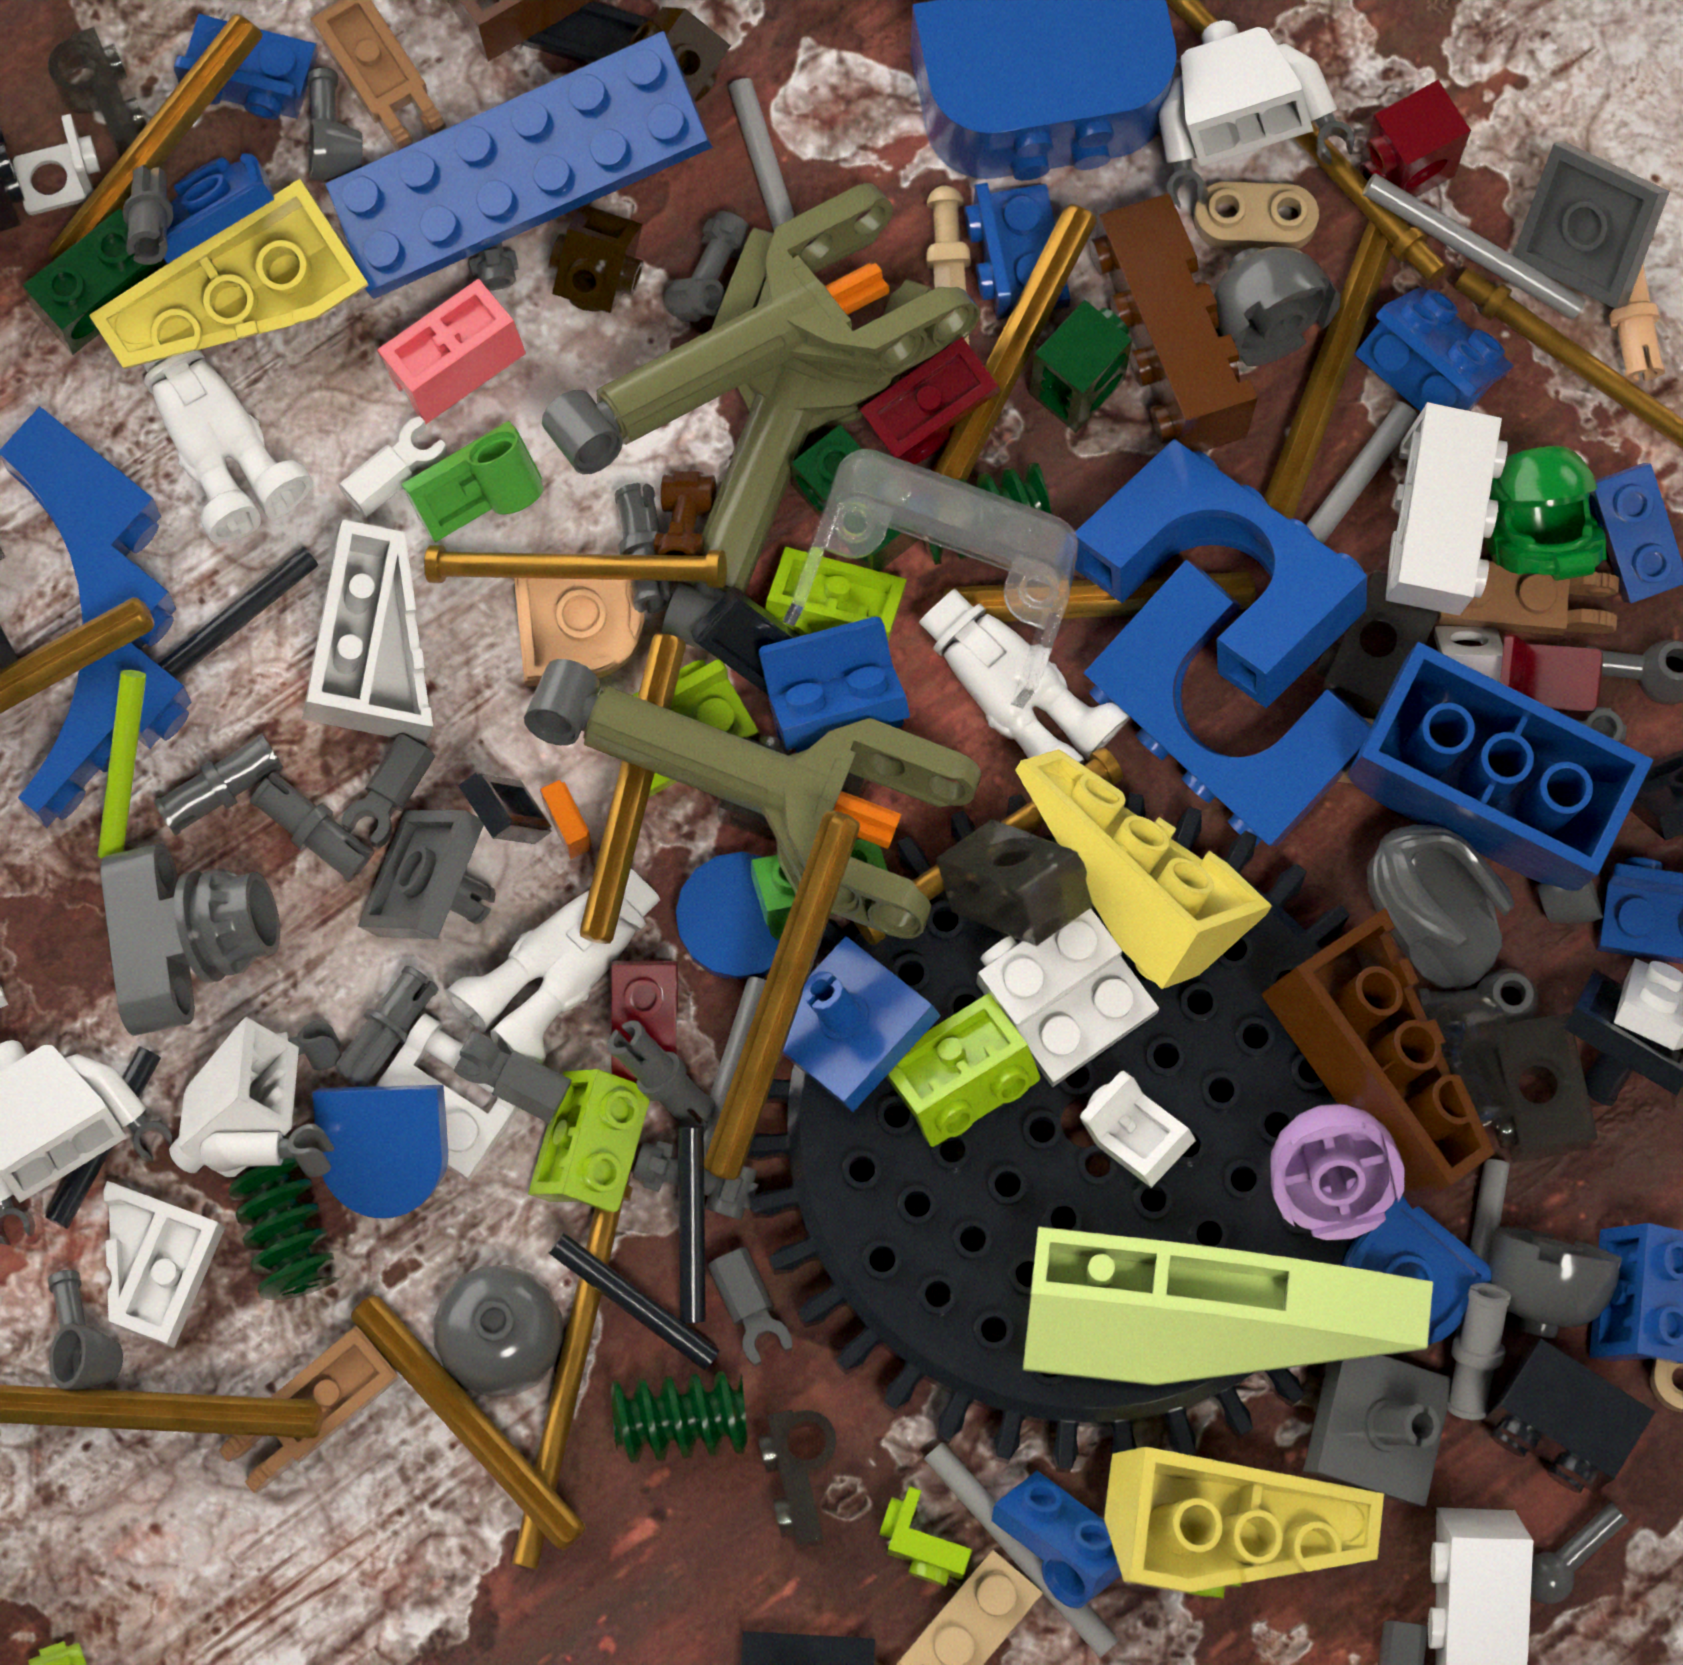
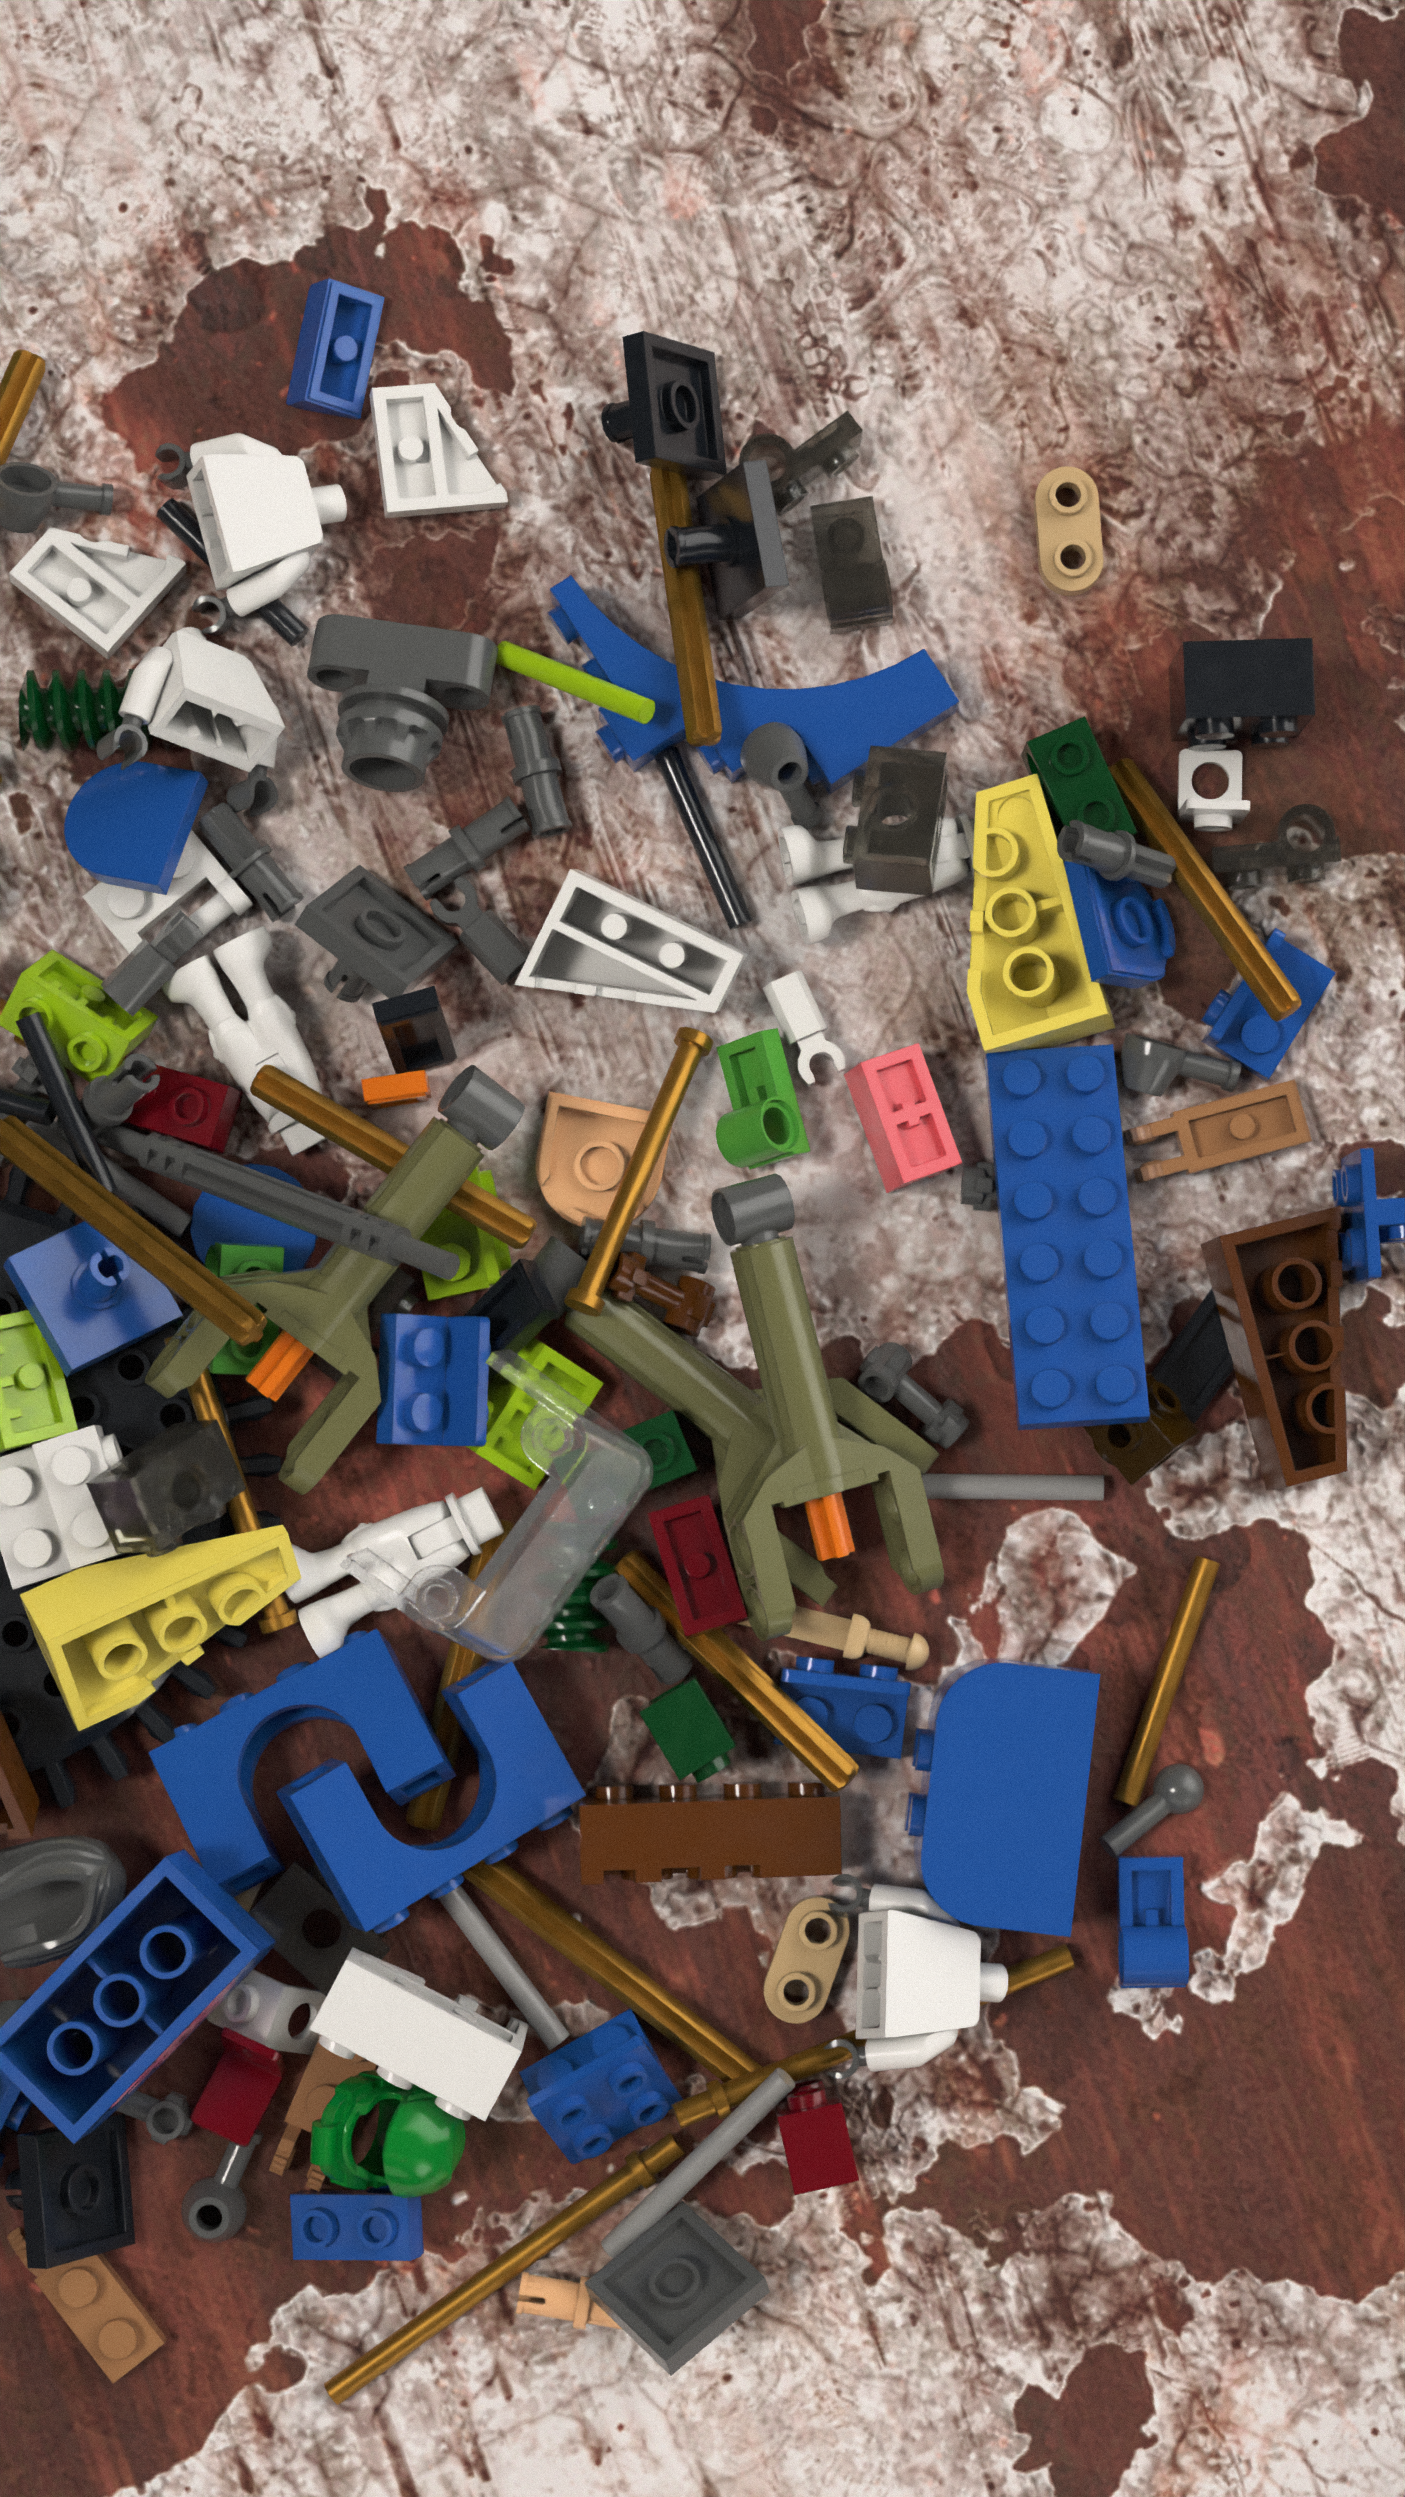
camera: 105 degrees right, 10 degrees up
dark brown brick [549,205,644,314] -> none
dark grey cylinder [1214,247,1341,367] -> none
none -> black bar [15,1012,117,1192]
none -> dark grey axle [95,1125,460,1280]
none -> dark grey pin [590,1573,693,1685]
none -> dark grey bar [740,722,824,830]
none -> clear smoke brick [843,745,949,896]

